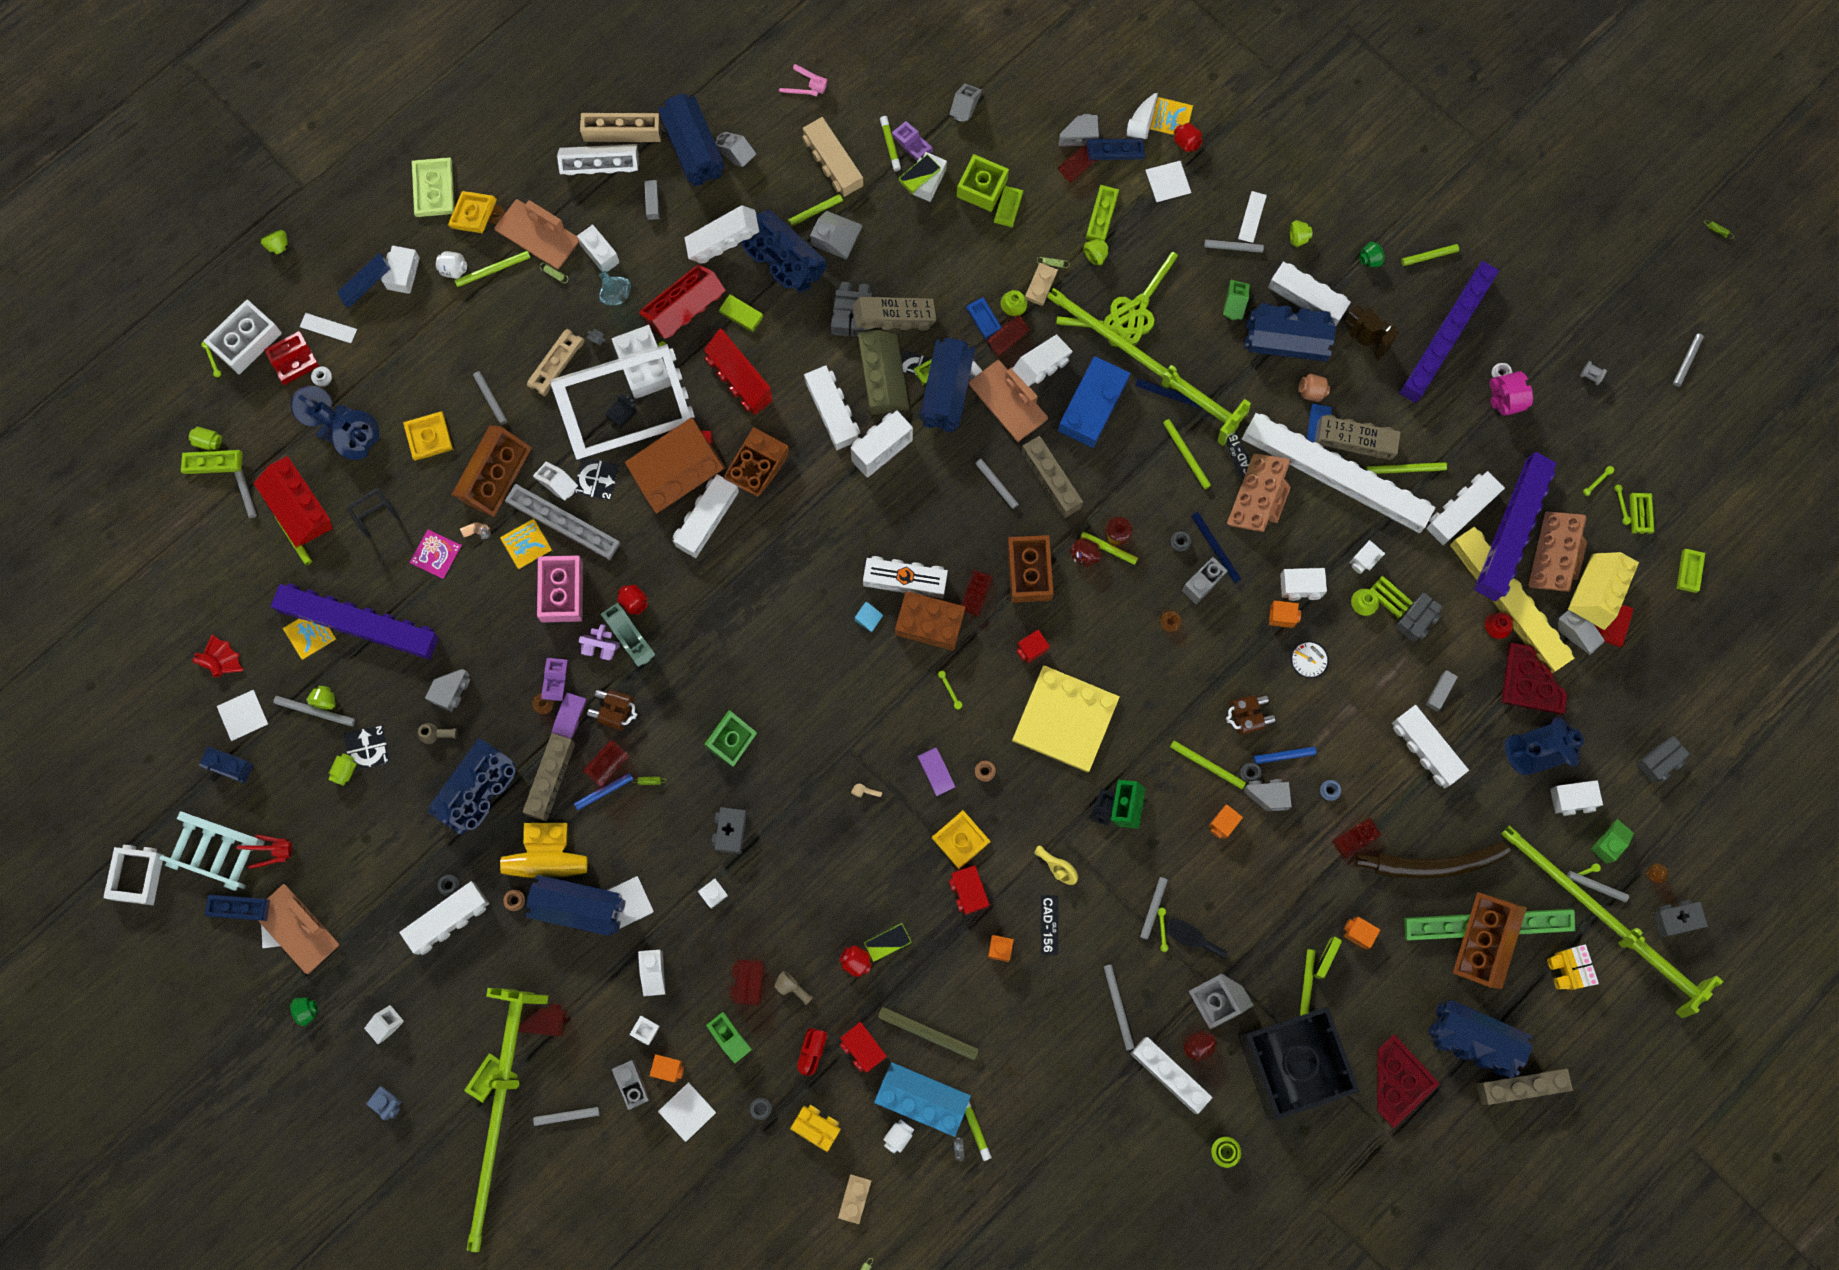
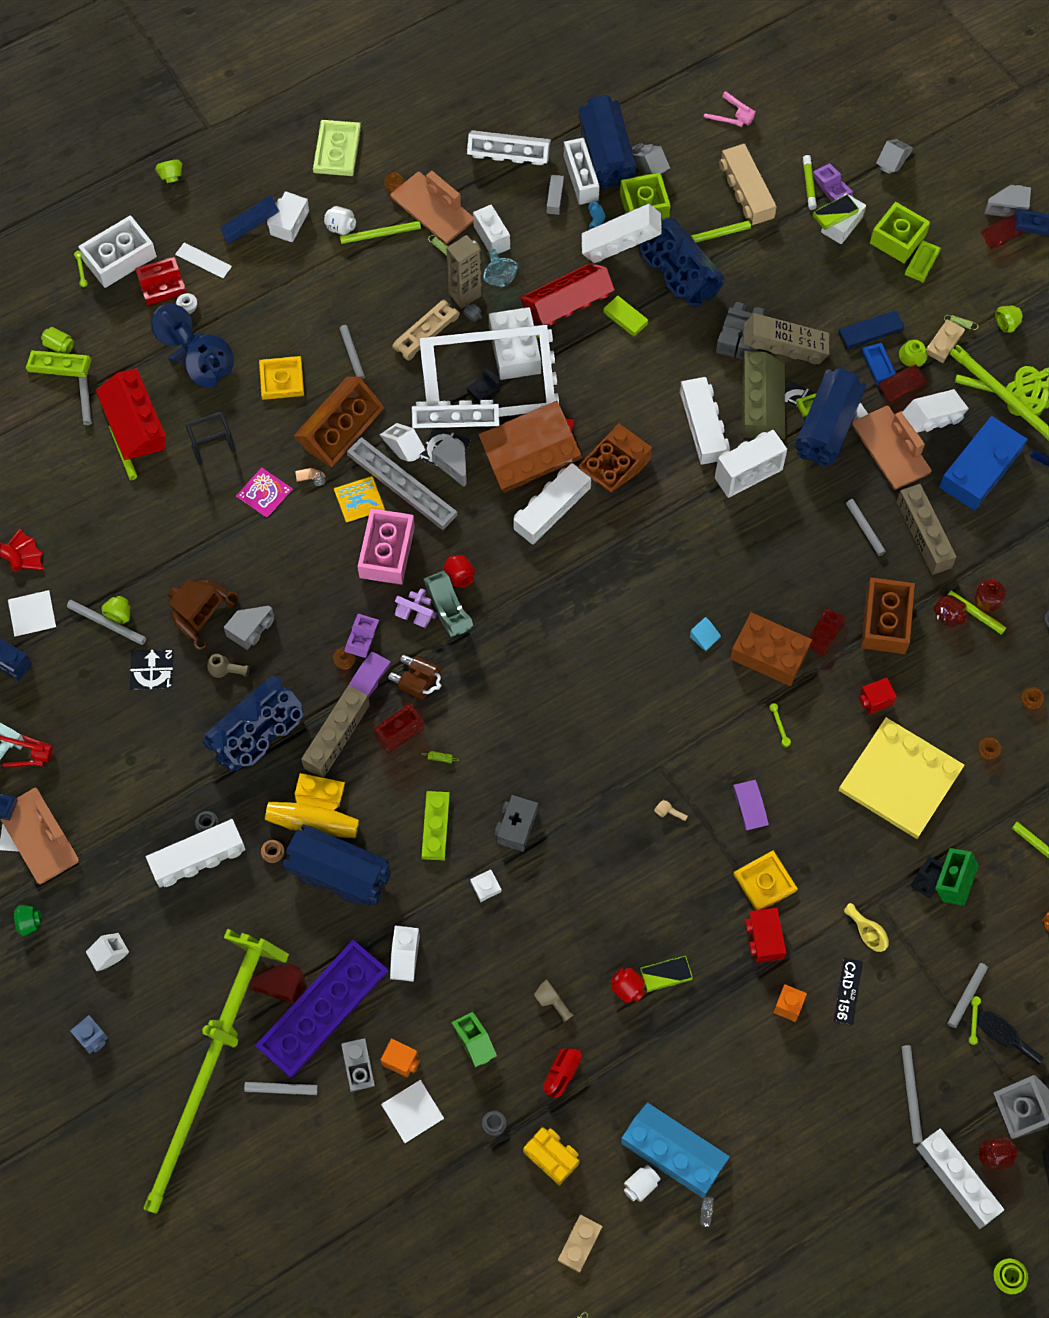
camera: 15 degrees right, 10 degrees down
dark purple brick [271,583,439,660] -> none
yellow sticker [283,619,336,660] -> none
lime brick [328,753,356,786] -> none
yellow tile [448,191,497,234] -> none
lime tile [464,1053,500,1103] -> none
blue bar [574,772,633,810] -> none
tan brick [580,113,662,142] -> none
white sticker [607,876,654,928] -> none
white plate [630,1016,660,1045] -> none
red slope [704,328,773,415] -> none
bright green slope [705,711,757,767] -> none
clear red brick [730,960,764,1006] -> none
light grey slope [810,211,862,260] -> none
red brick [839,1022,887,1073] -> none
white brick [863,556,948,599] -> none
olive axle [878,1007,979,1060] -> none
lime bar [965,1102,992,1161] -> none
medium nougat plate [975,761,996,782] -> none
lime tile [1085,185,1119,242] -> none
none -> reddish brown torso [169,579,239,650]
none -> dark purple plate [255,940,388,1079]
none -> white brick [412,400,499,428]
none -> lime plate [422,791,450,861]
none -> light grey slope [431,435,467,487]
none -> dark tan brick [446,235,482,309]
none -> white brick [564,138,599,205]
none -> dark azure arm [588,201,606,229]
none -> lime brick [620,173,671,220]
none -> dark blue tile [838,310,904,349]
none -> clear orange plate [978,738,1001,760]

